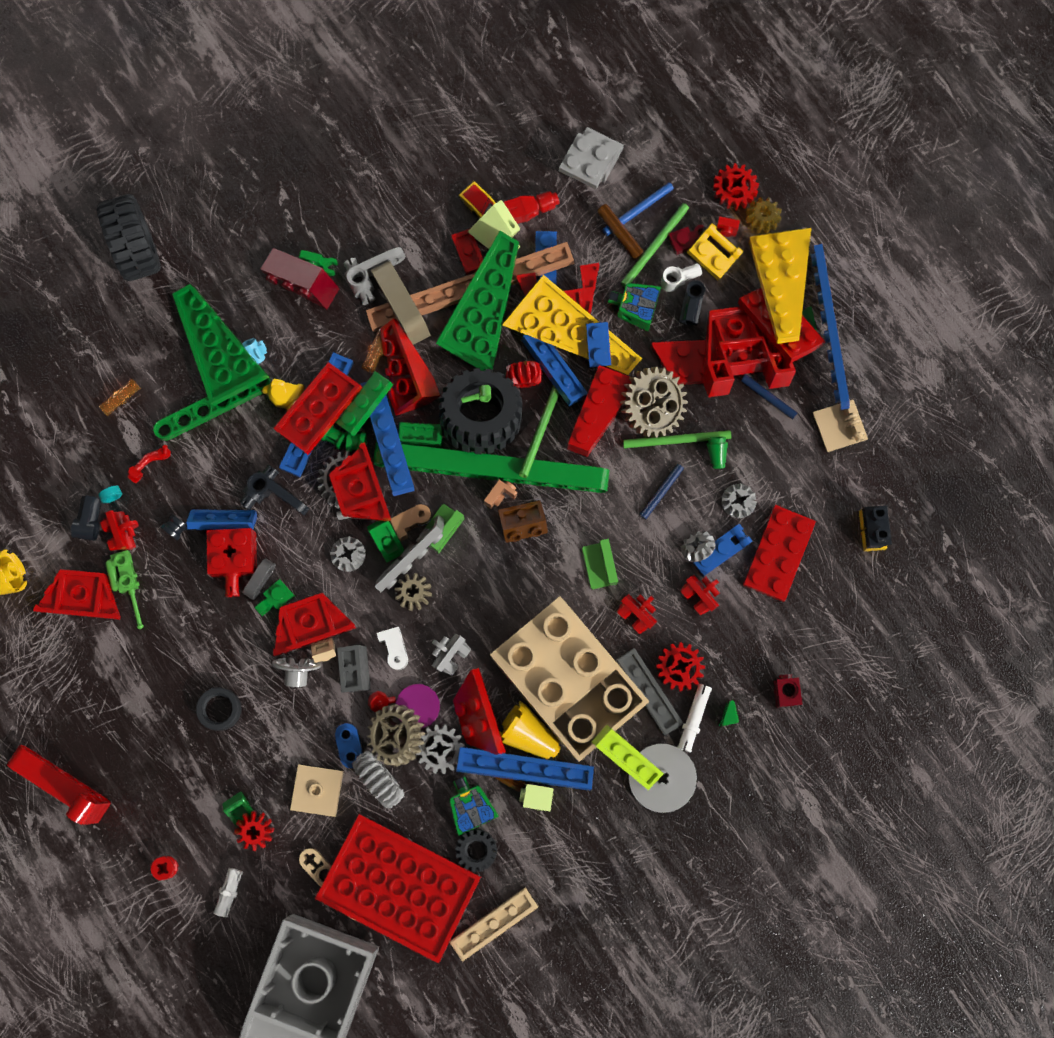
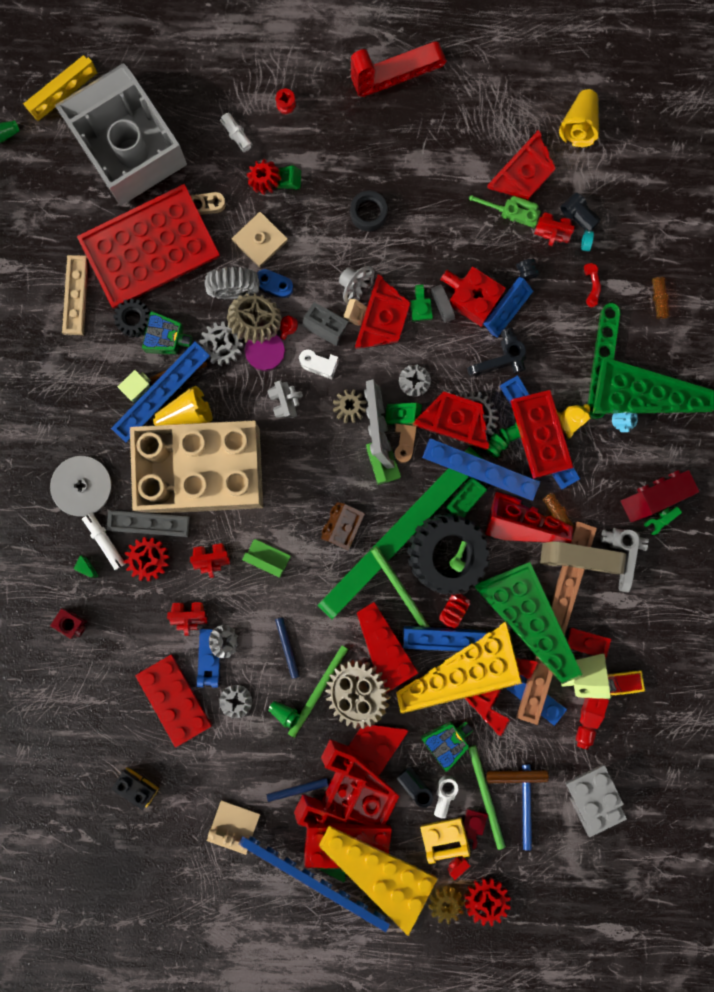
camera: 125 degrees right, 5 degrees up
green plate [336,371,393,436] -> none
red wing [453,668,505,755] -> none
nougat bracket [484,480,517,509] -> none
blue plate [586,322,611,367] -> none
lime plate [592,725,664,790] -> none

